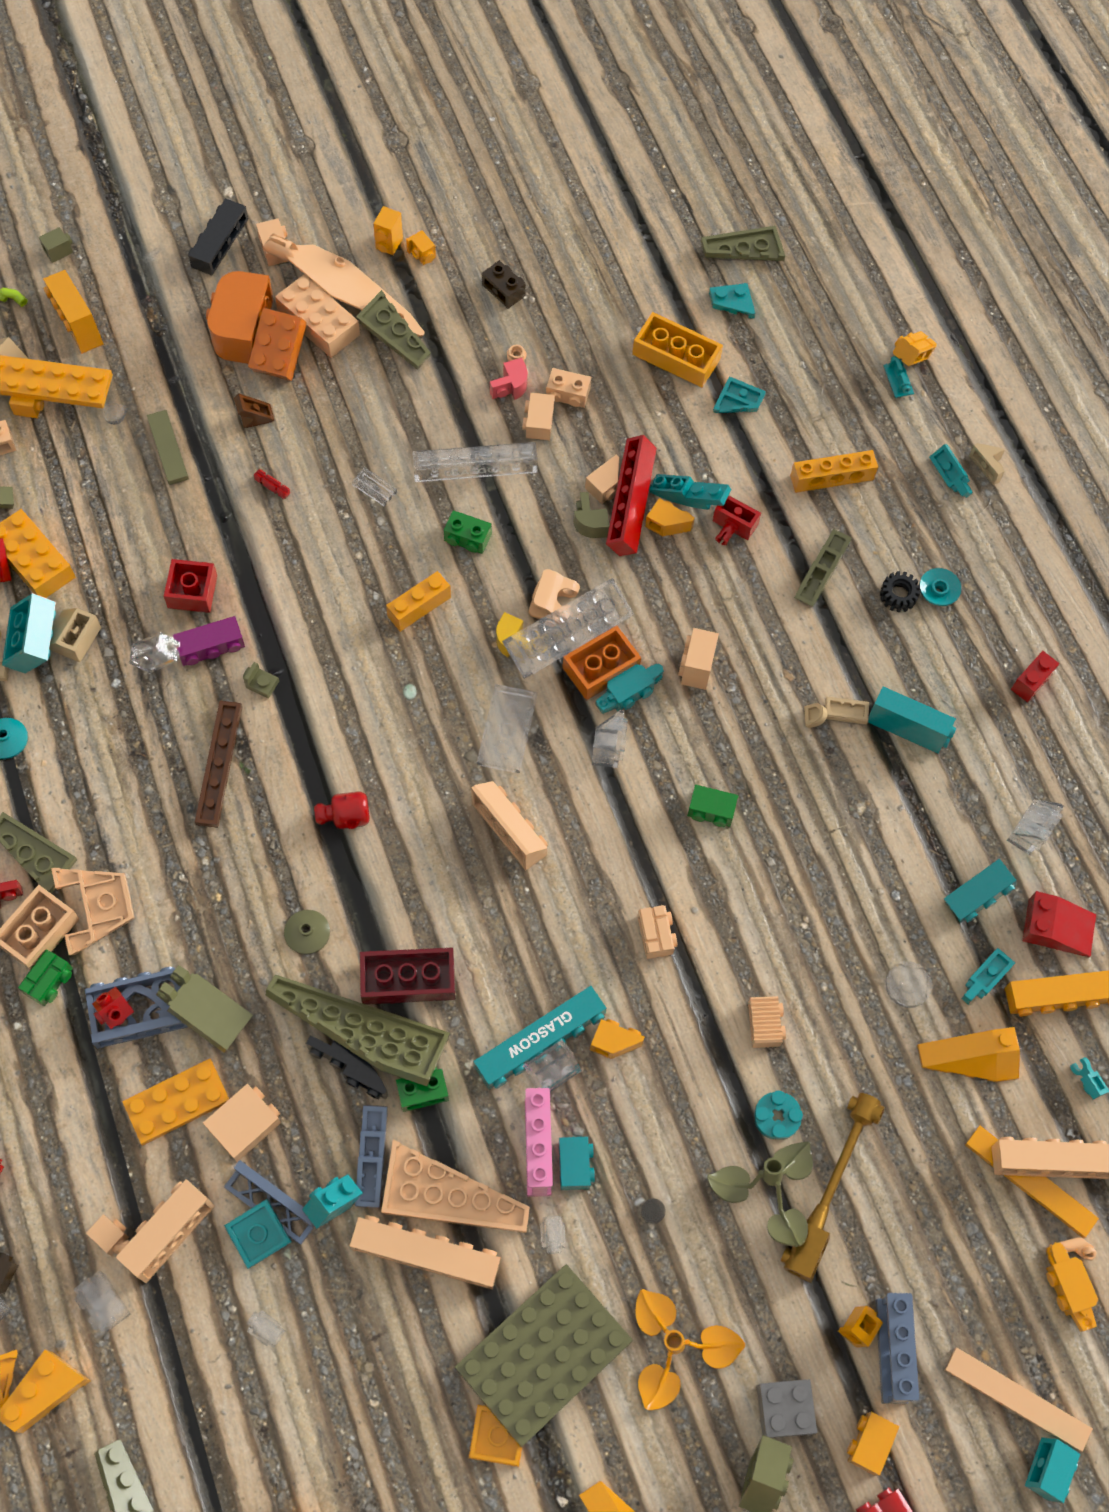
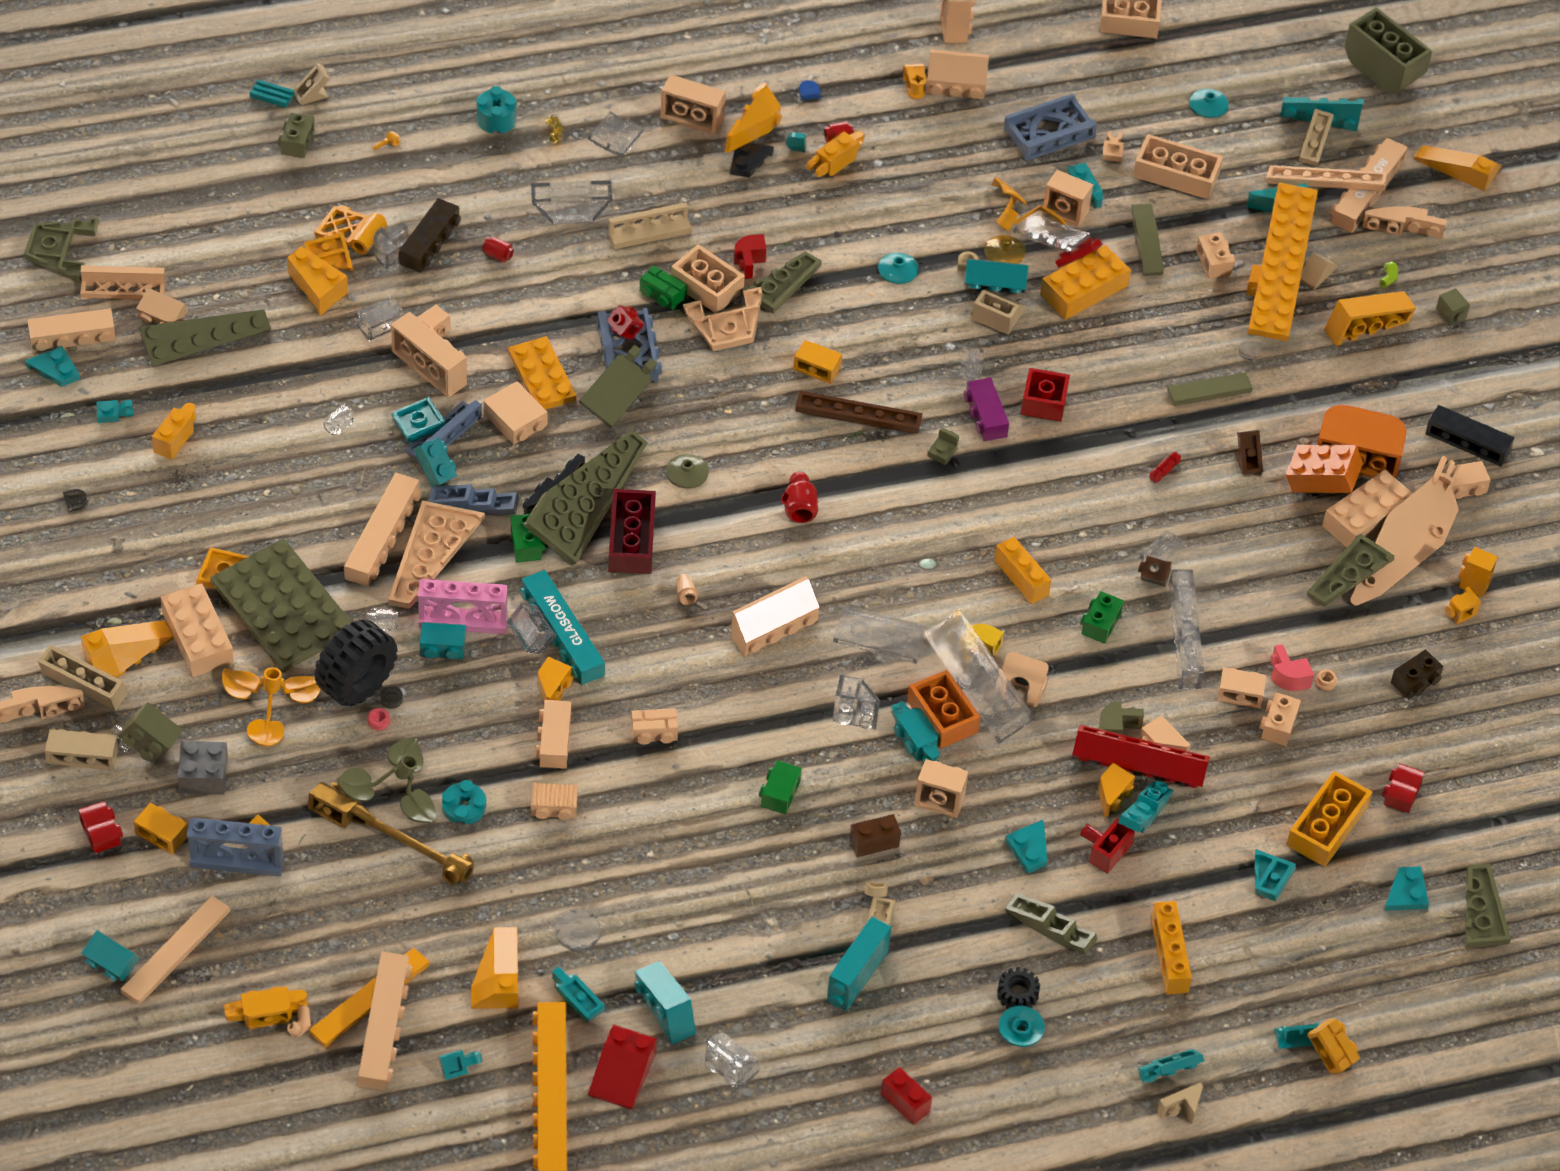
camera: 95 degrees right, 15 degrees down
none -> light nougat brick [161,583,234,677]
none -> black tyre [314,619,398,706]
none -> coral tile [368,708,390,731]
none -> light nougat brick [536,700,571,769]
none -> light nougat cone [677,574,698,606]
none -> light orange brick [793,340,842,384]
none -> reddish brown brick [849,814,901,857]
none -> teal wing [1004,819,1048,874]
none -> reddish brown brick [1138,555,1172,587]
none -> red brick [1382,763,1425,813]

